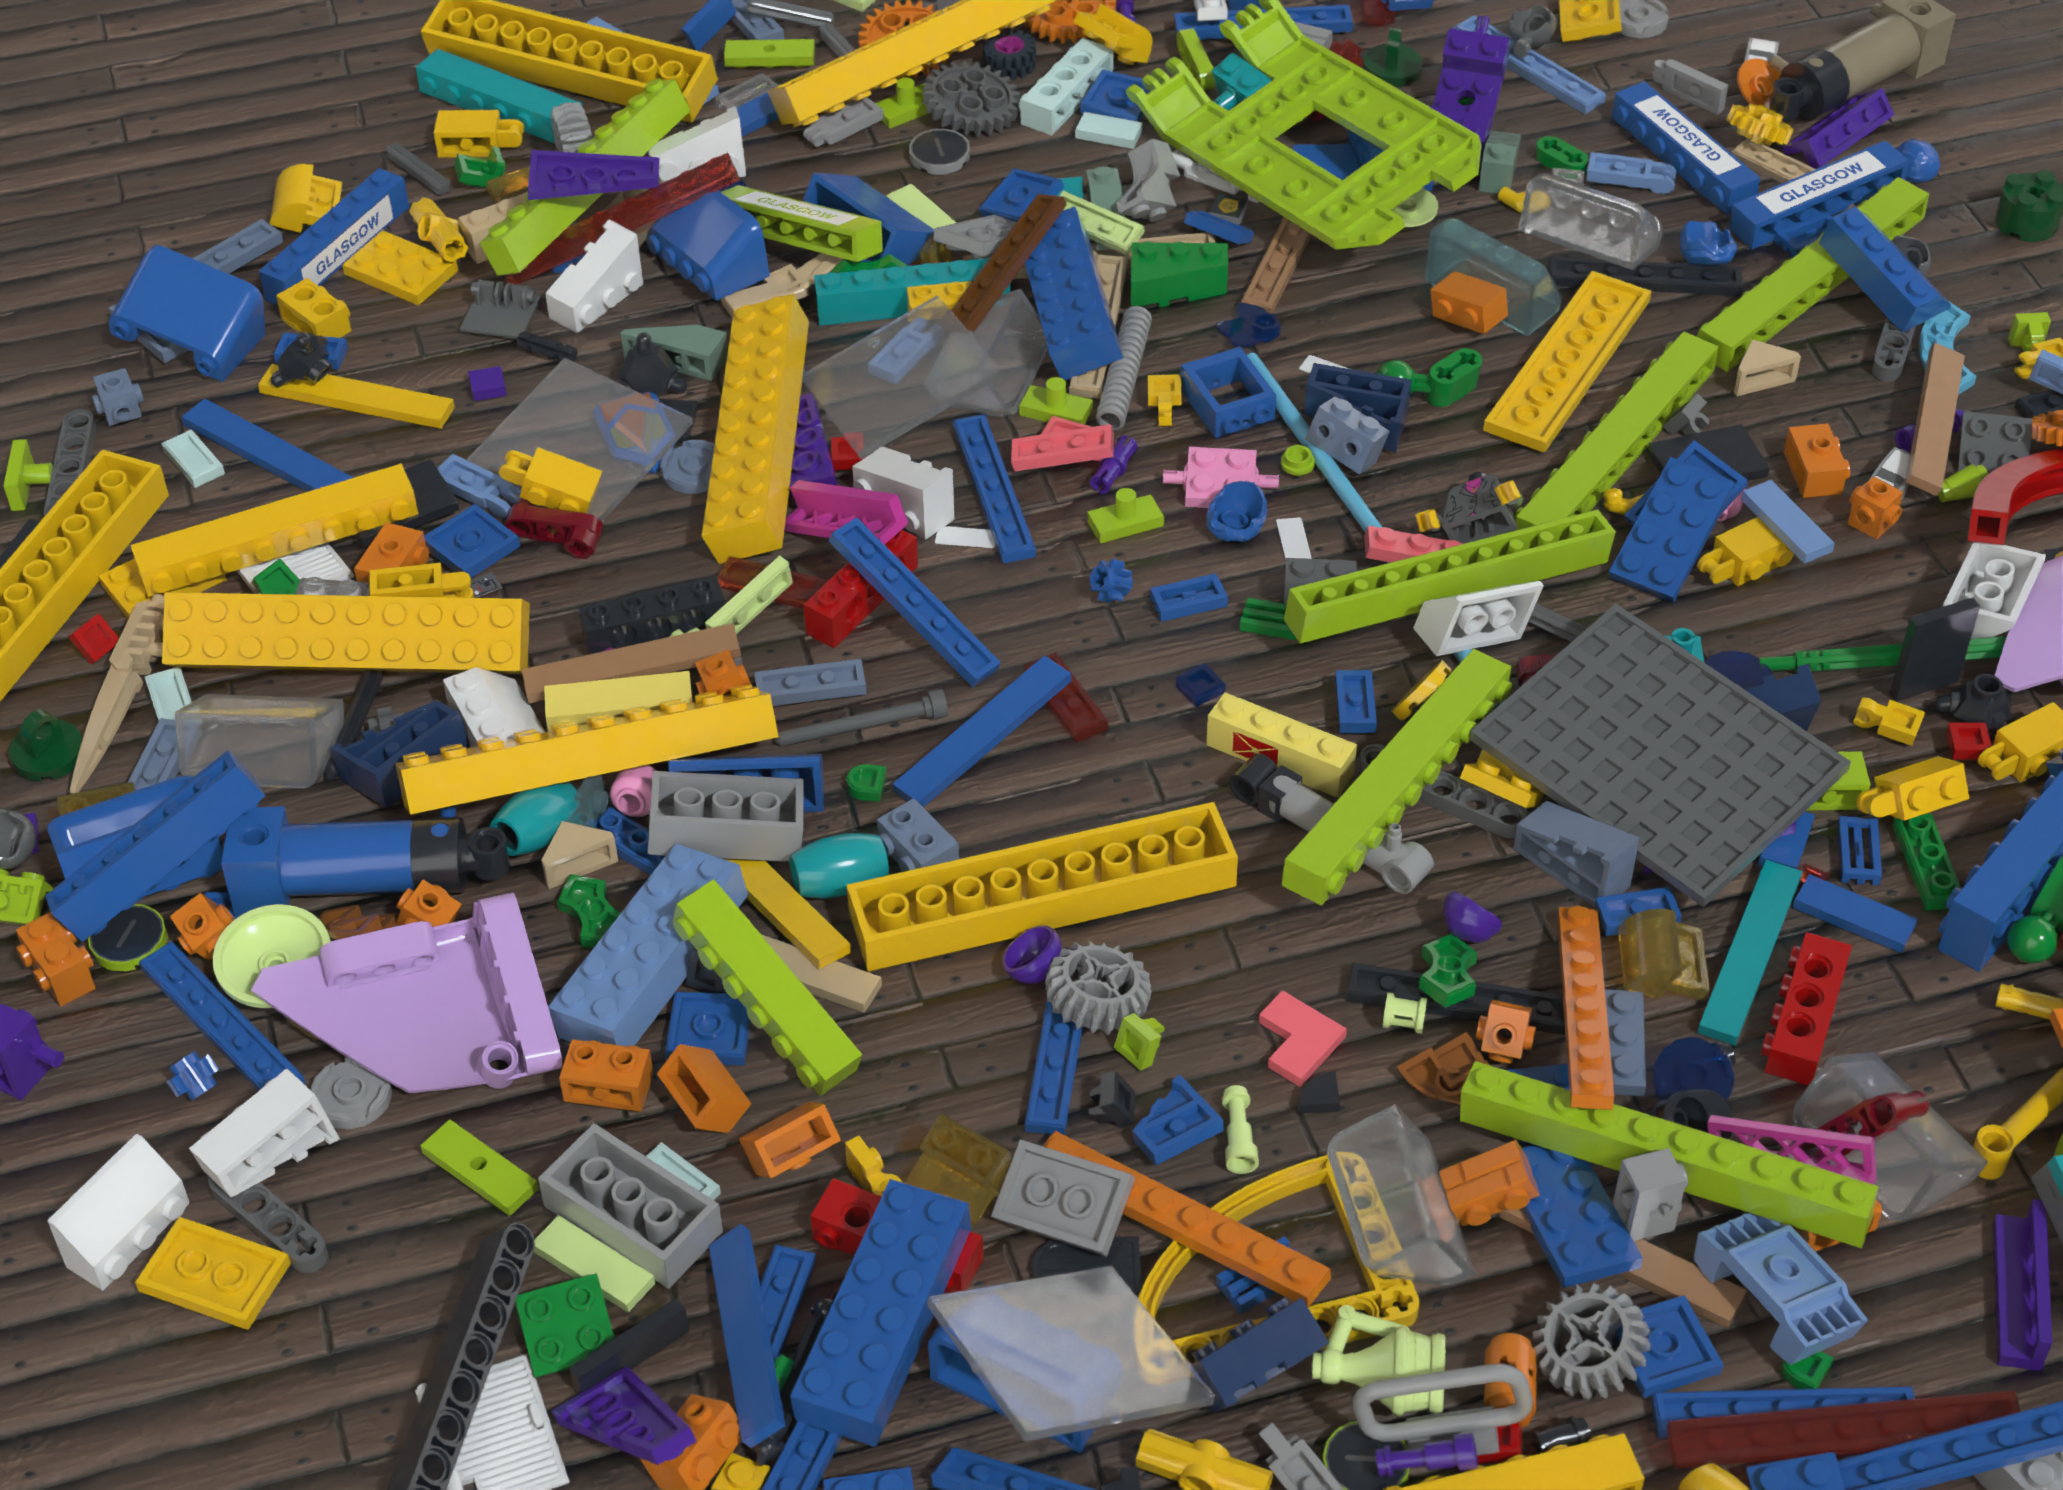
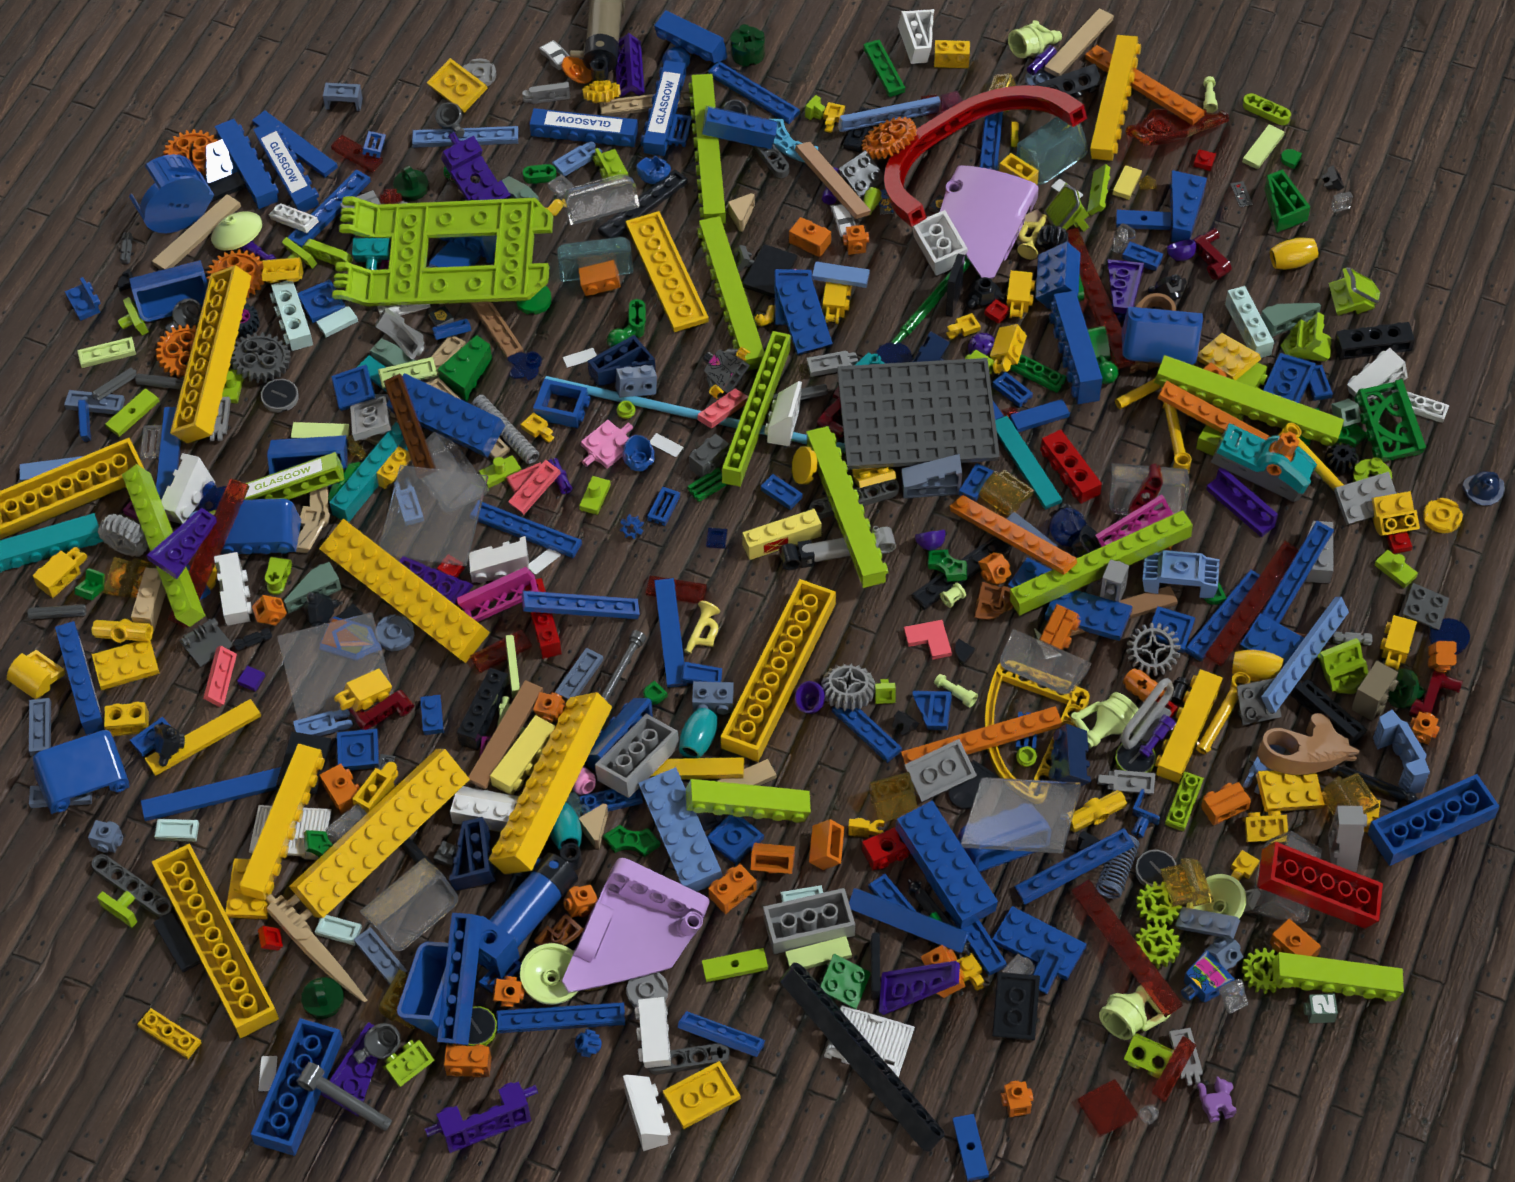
camera: 50 degrees left, 10 degrees up
none -> coral plate [203,646,237,707]
none -> orange brick [252,595,287,625]
none -> lime piece [265,557,292,595]
none -> lime tile [282,237,317,269]
none -> blue plate [420,695,444,735]
none -> green tile [516,286,552,314]
none -> lime bracket [593,148,629,185]
none -> blue slope [654,10,728,63]
none -> blue tile [678,1011,765,1057]
none -> blue tile [681,662,722,684]
none -> light yellow piece [684,601,720,654]
none -> blue tile [708,61,800,124]
none -> light grey hinge [807,351,858,377]
none -> dark purple helmet [968,333,995,359]
none -> lime plate [1016,746,1037,767]

